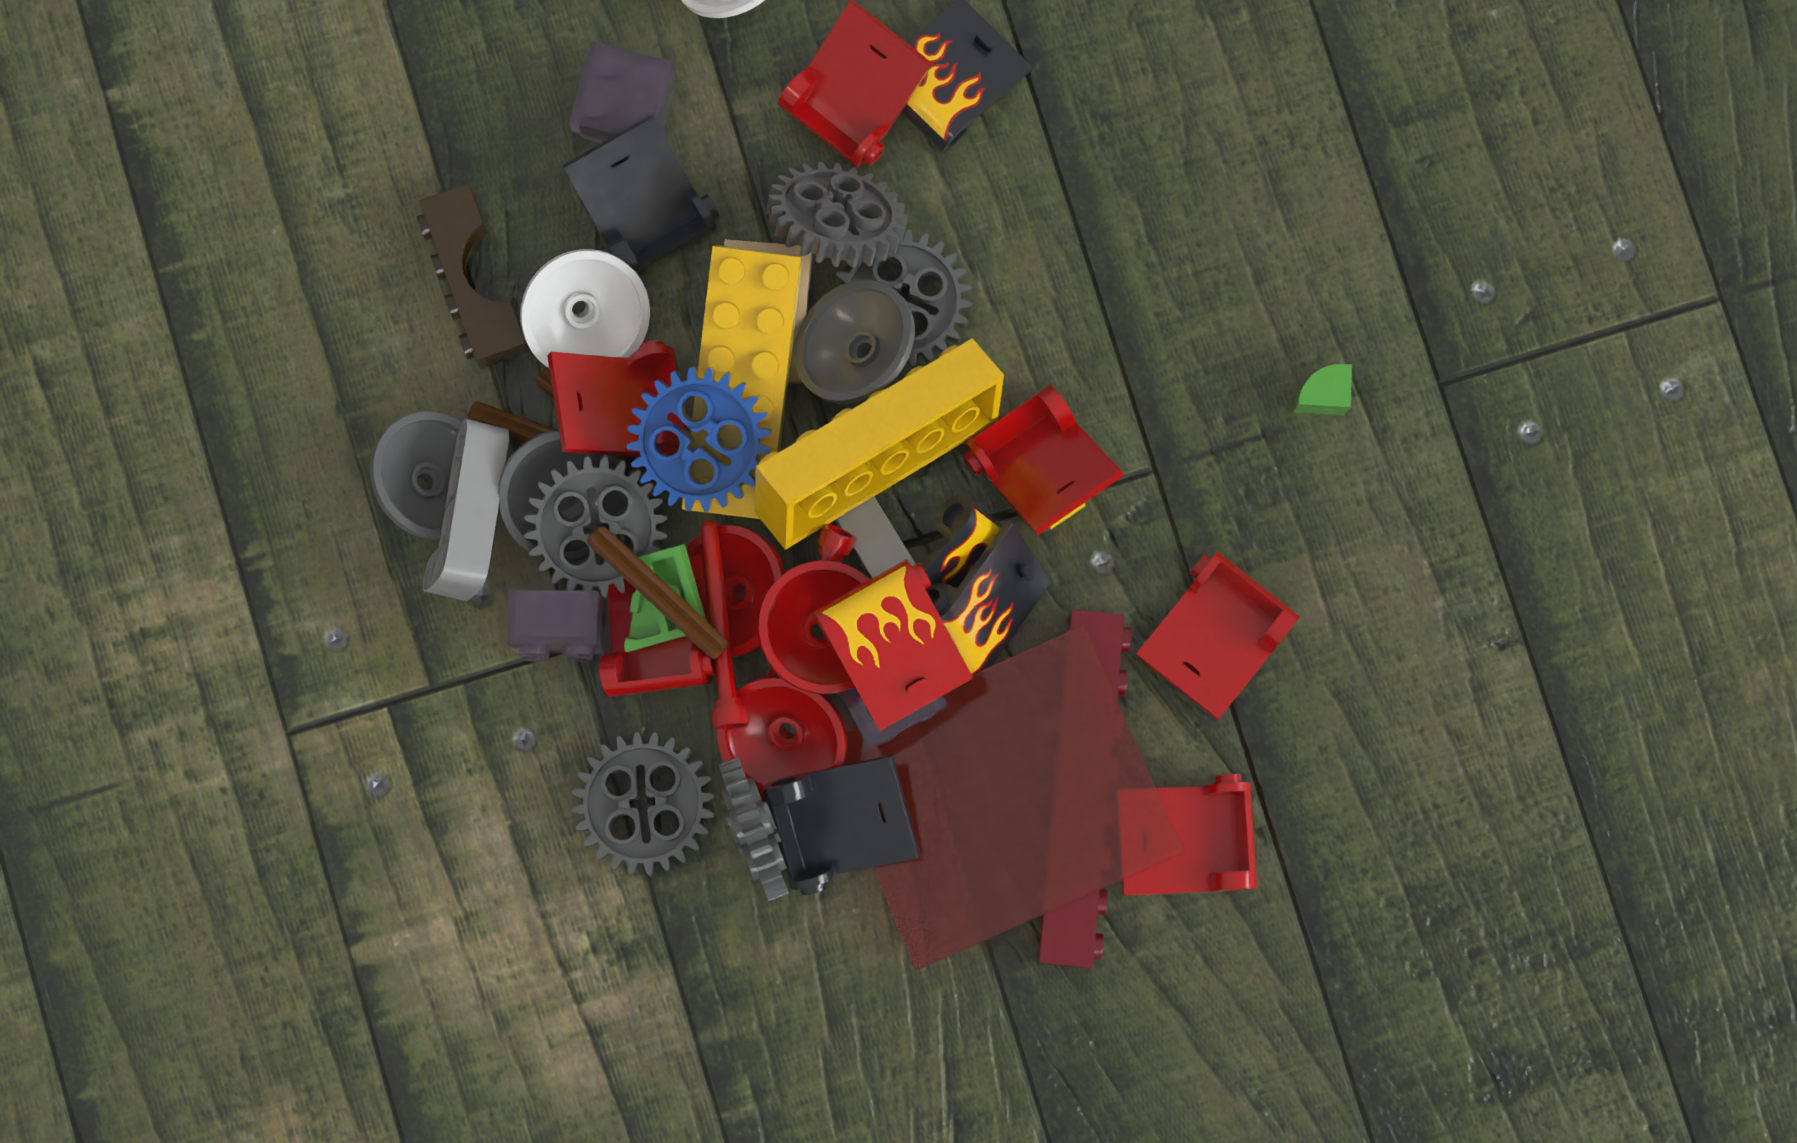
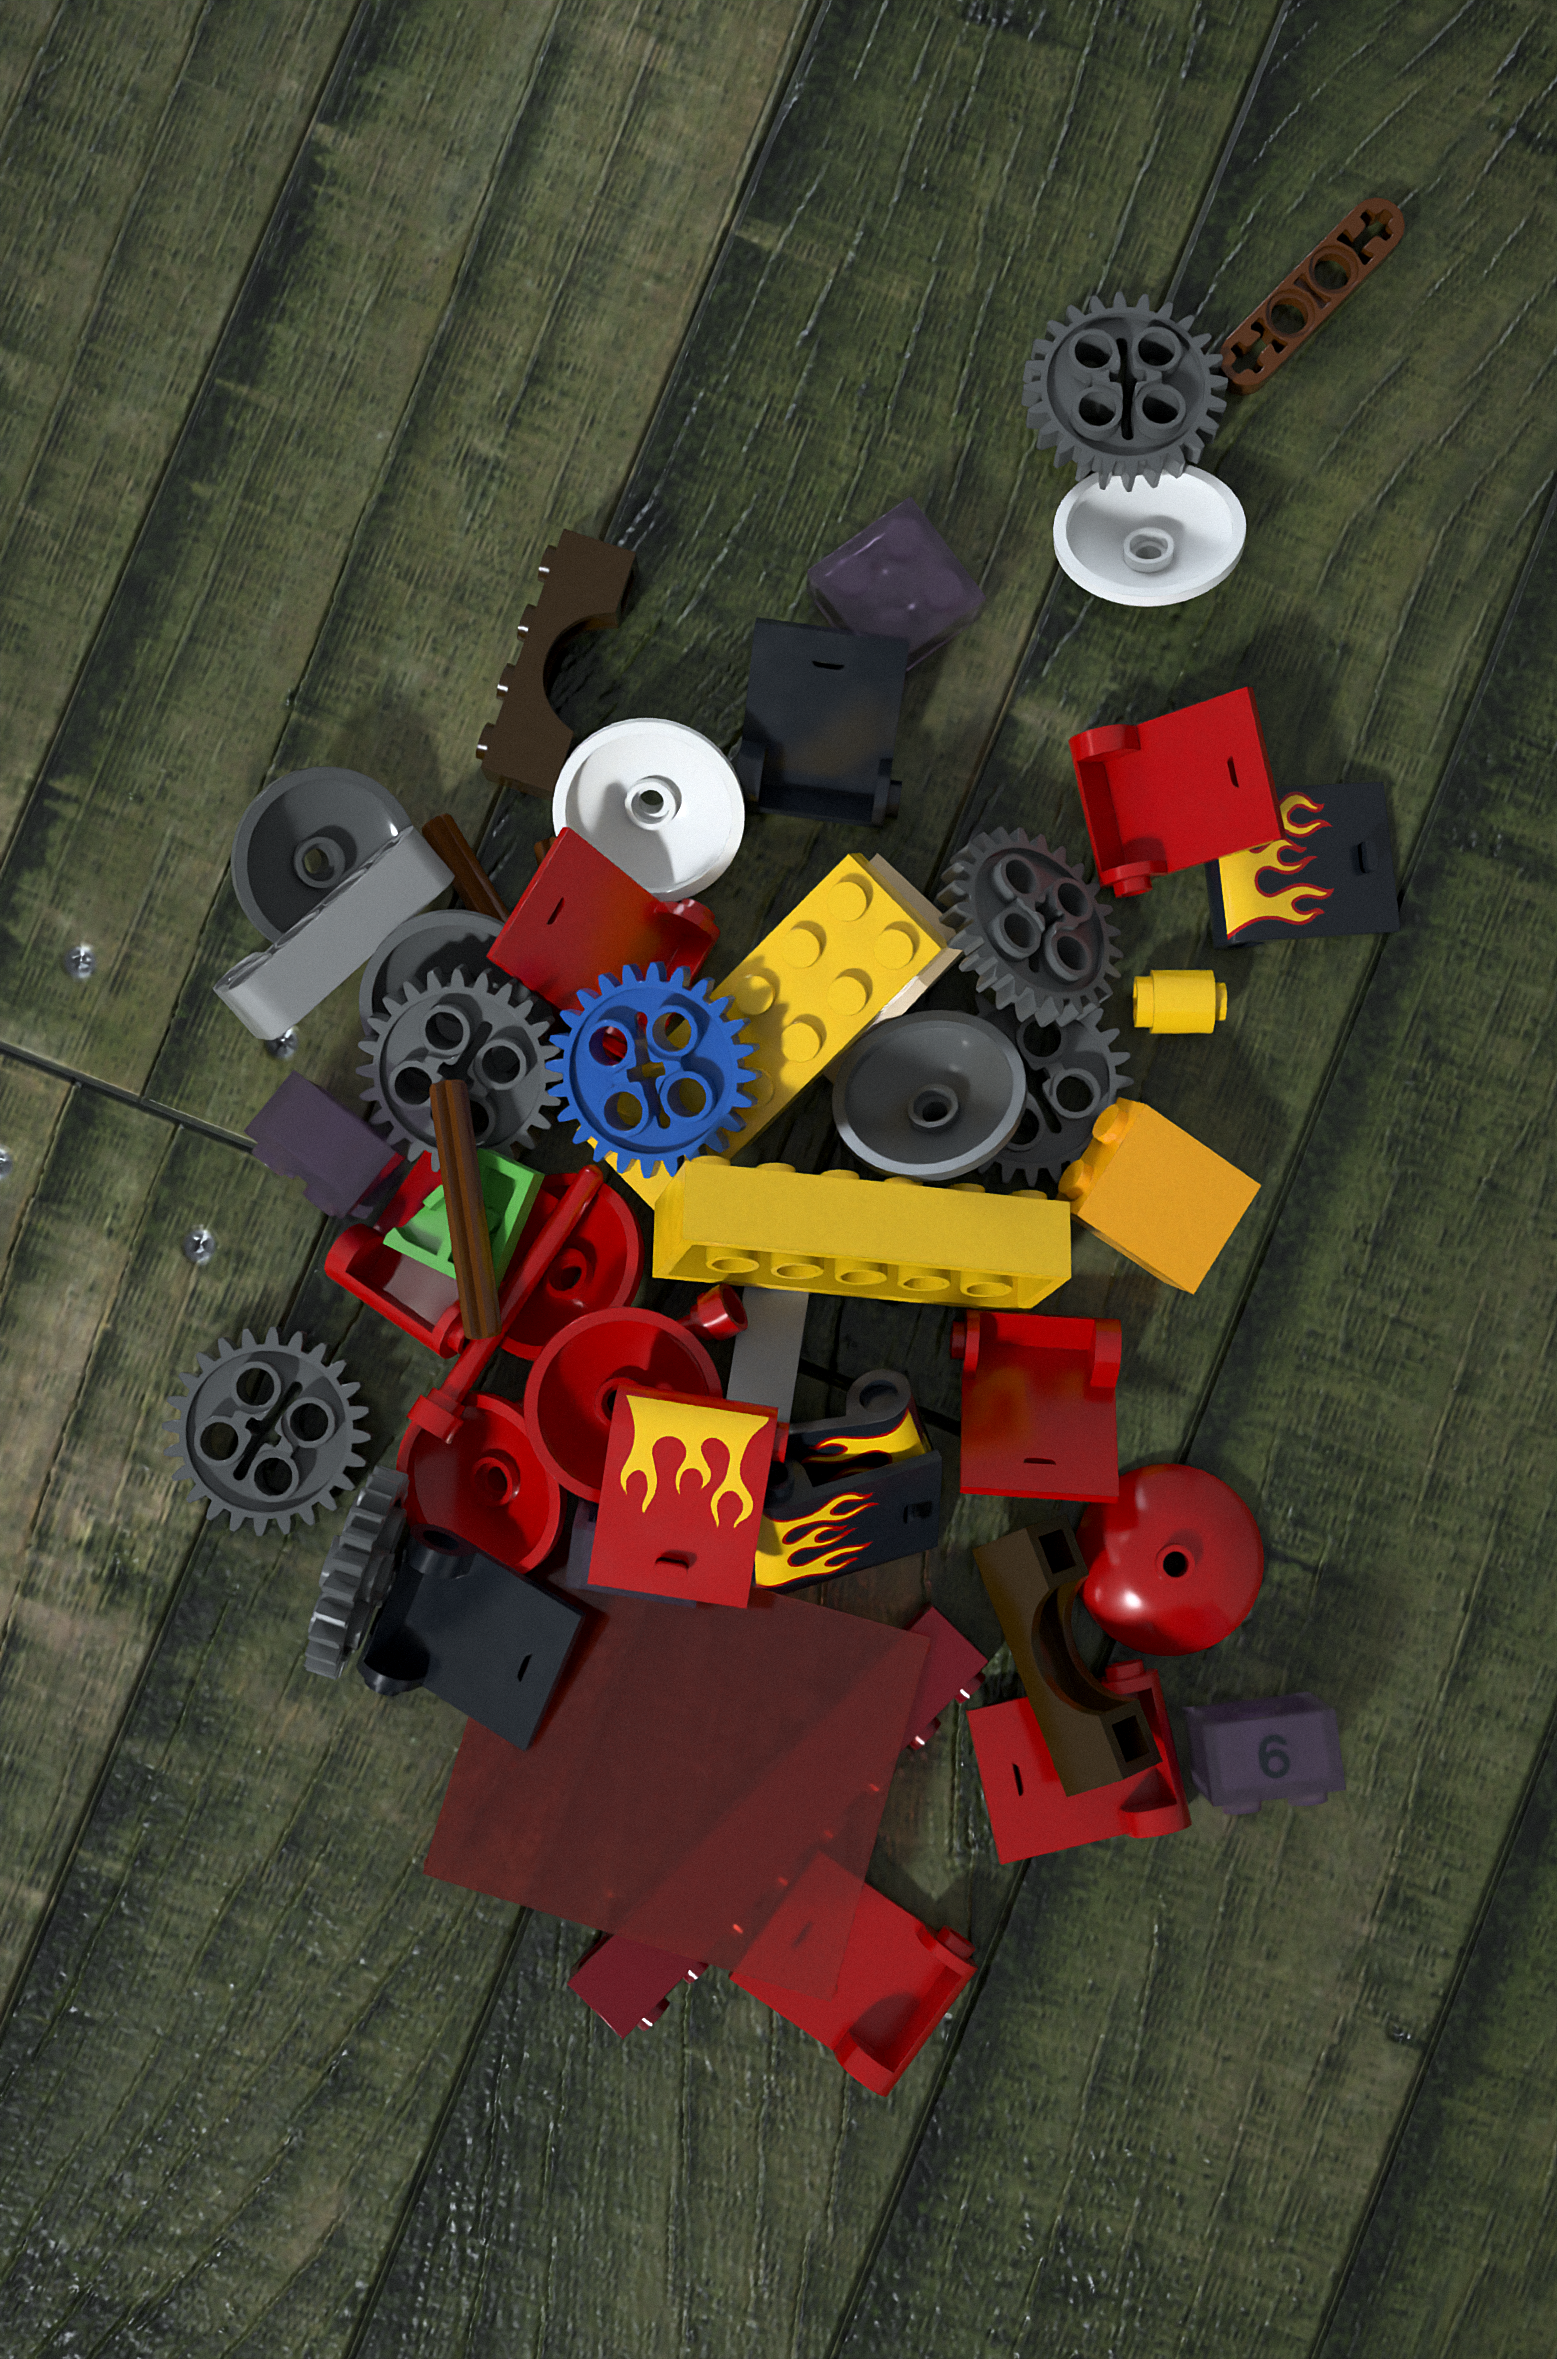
camera: 40 degrees right, 5 degrees up
bright green brick [1293,364,1352,415] -> none
none -> dark brown arch [972,1514,1163,1797]
none -> light orange brick [1054,1097,1261,1295]
none -> red dish [1074,1463,1264,1656]
none -> yellow brick [1133,970,1227,1034]
none -> clear purple brick [1183,1692,1346,1815]

